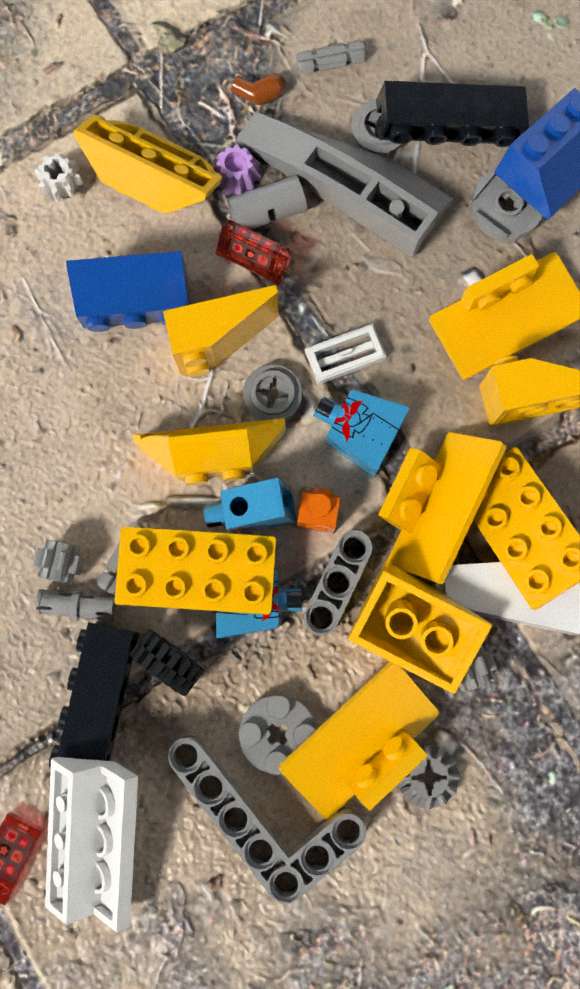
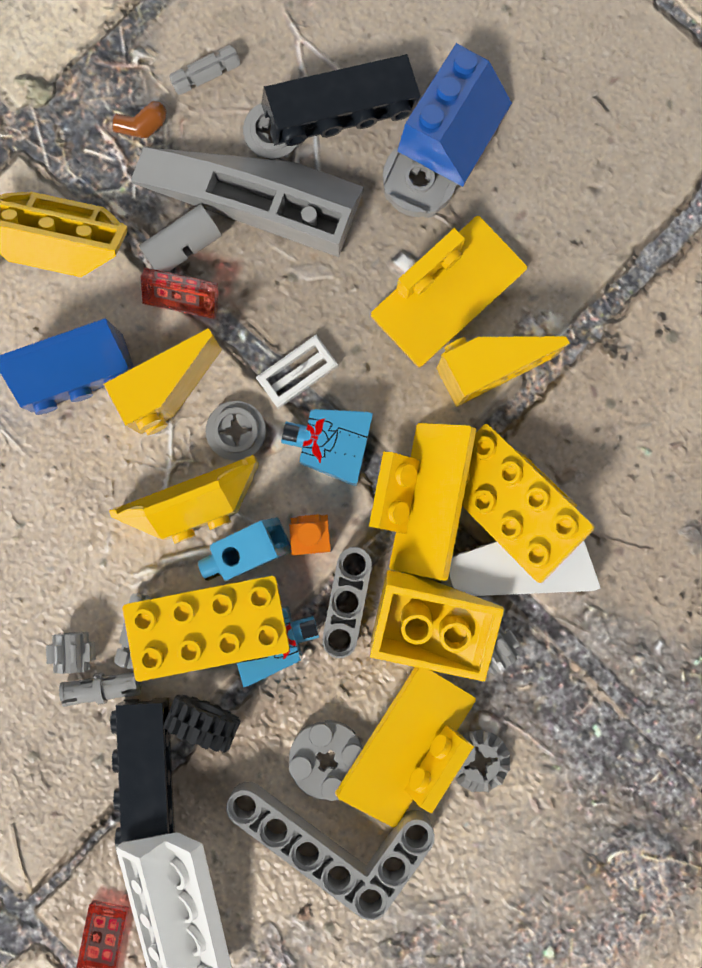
camera: 15 degrees left, 5 degrees up
lavender piece [213,145,261,196] -> none

